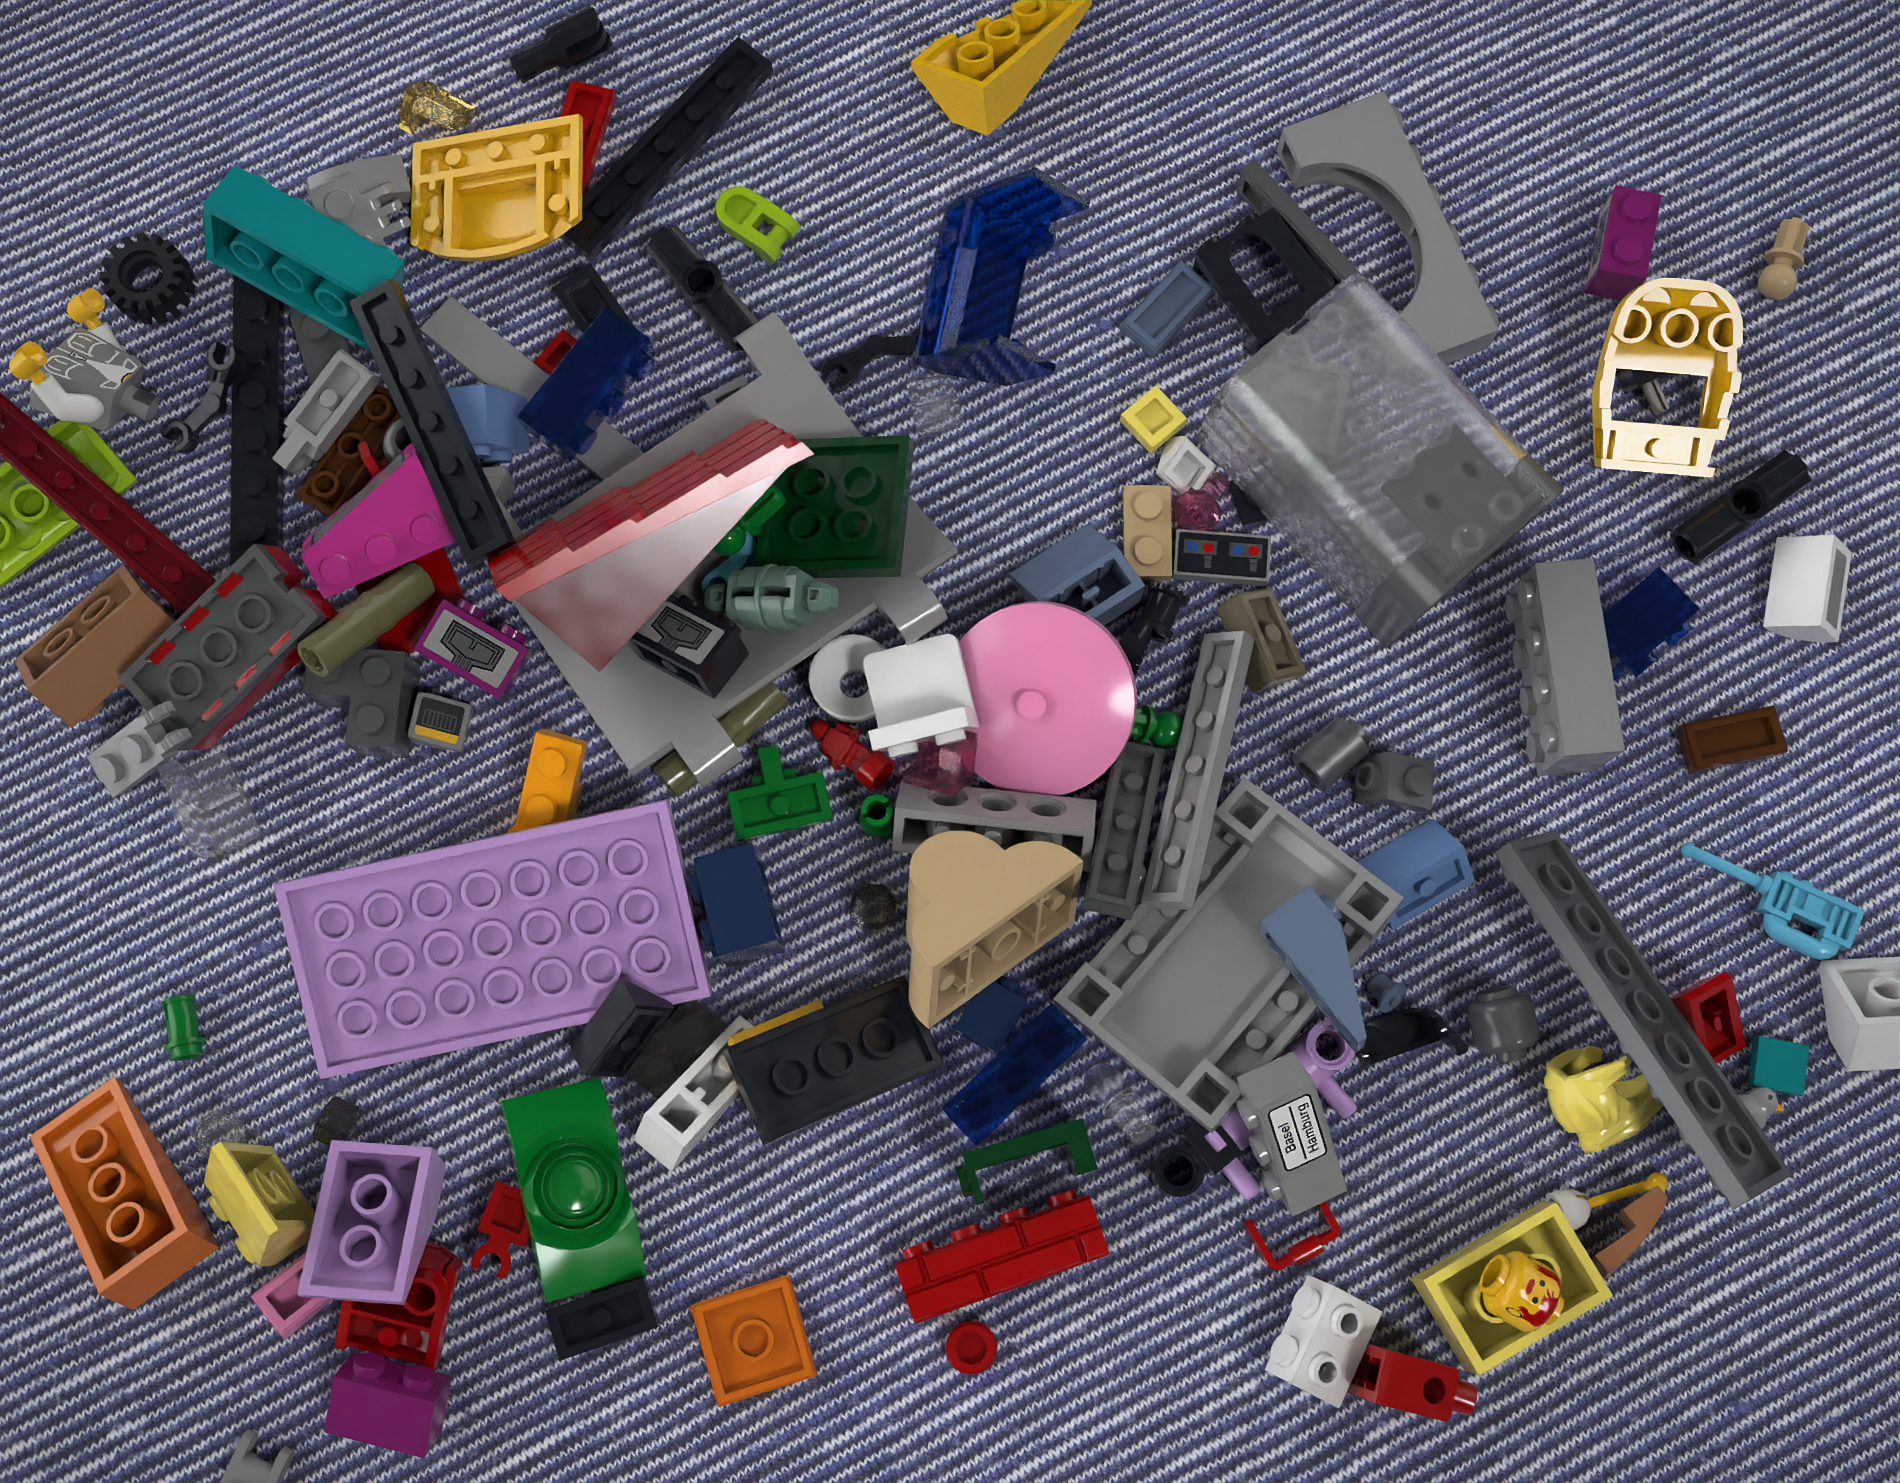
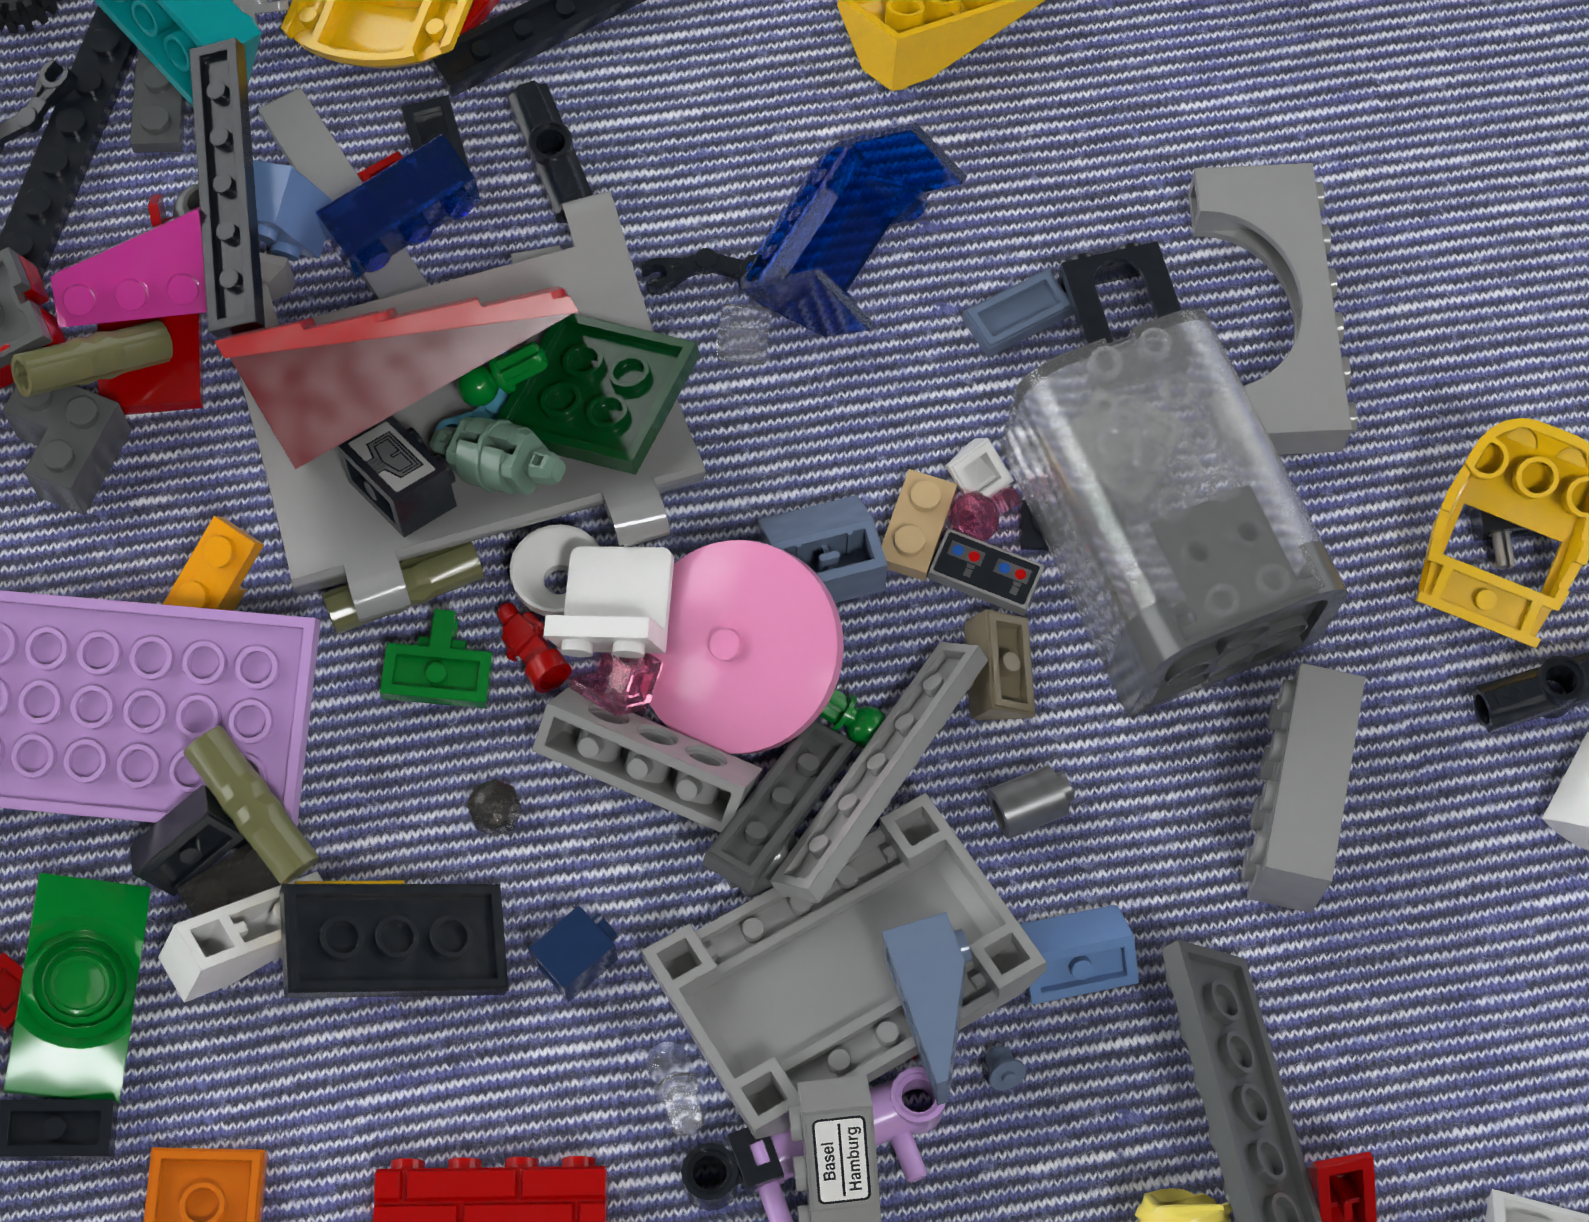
camera: 15 degrees right, 10 degrees down
light grey hinge [272,349,382,476] -> none
reddish brown tile [296,384,401,517] -> none
slope [408,691,473,753] -> none
brick [413,598,534,700] -> none
dark blue brick [688,843,785,968] -> none
lime plate [716,186,801,264] -> none
green pin [859,794,895,838] -> none
tan brick [906,831,1083,1029] -> none
clear blue brick [941,1003,1088,1149] -> none
dark green window [955,1118,1098,1205] -> none
light yellow plate [1120,386,1187,454] -> none
black connector [1120,582,1189,675] -> none
dark grey tile [1237,159,1377,320] -> none
dark grey bracket [1355,751,1435,812] -> none
black helmet [1356,1008,1468,1067] -> none
dark grey head [1467,985,1540,1062] -> none
magenta brick [1584,185,1662,301] -> none
clear blue brick [1603,567,1700,682] -> none
reddish brown tile [1675,705,1788,774] -> none
medium azure piece [1681,843,1865,960] -> none
none -> olive axle [183,726,319,886]

